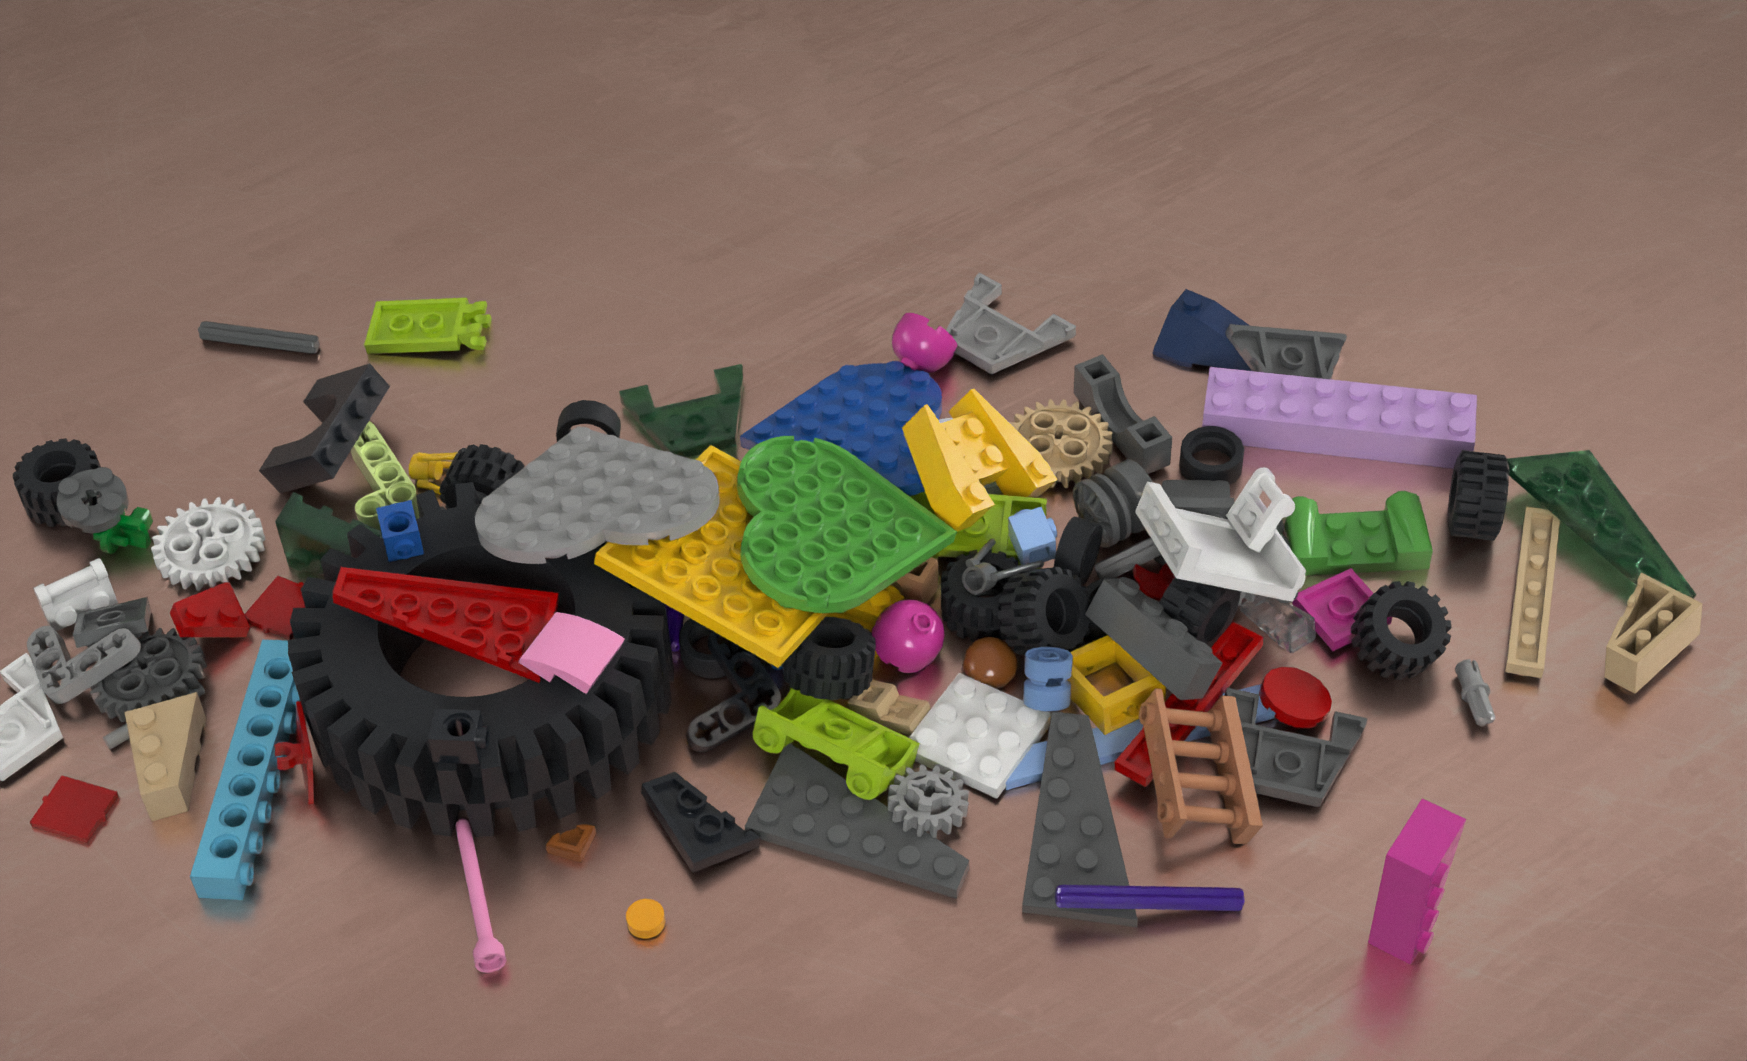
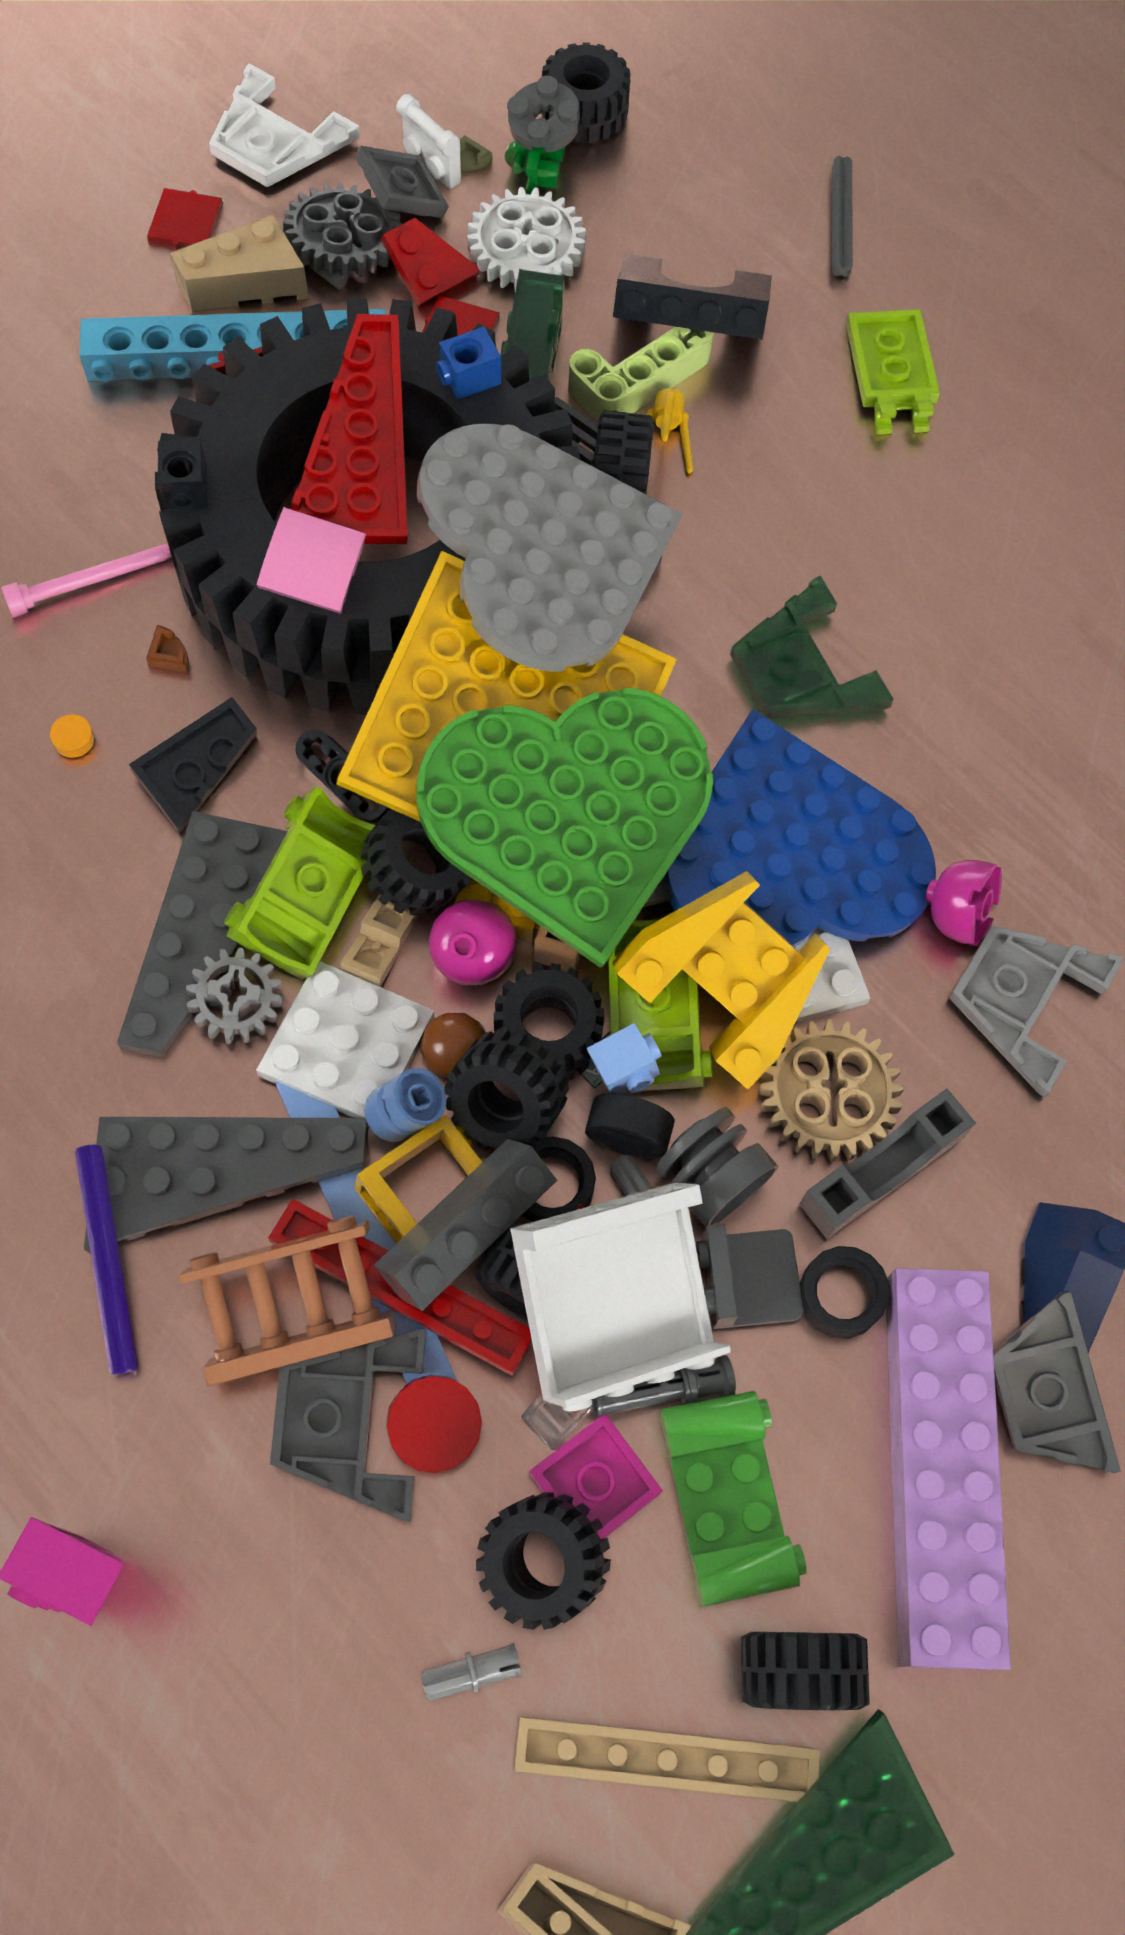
camera: 75 degrees right, 20 degrees up
light grey beam [27,626,141,704] -> none
black tyre [556,400,621,442] -> none
dark grey plant [962,539,1044,597] -> none
white plate [1226,467,1295,553] -> none

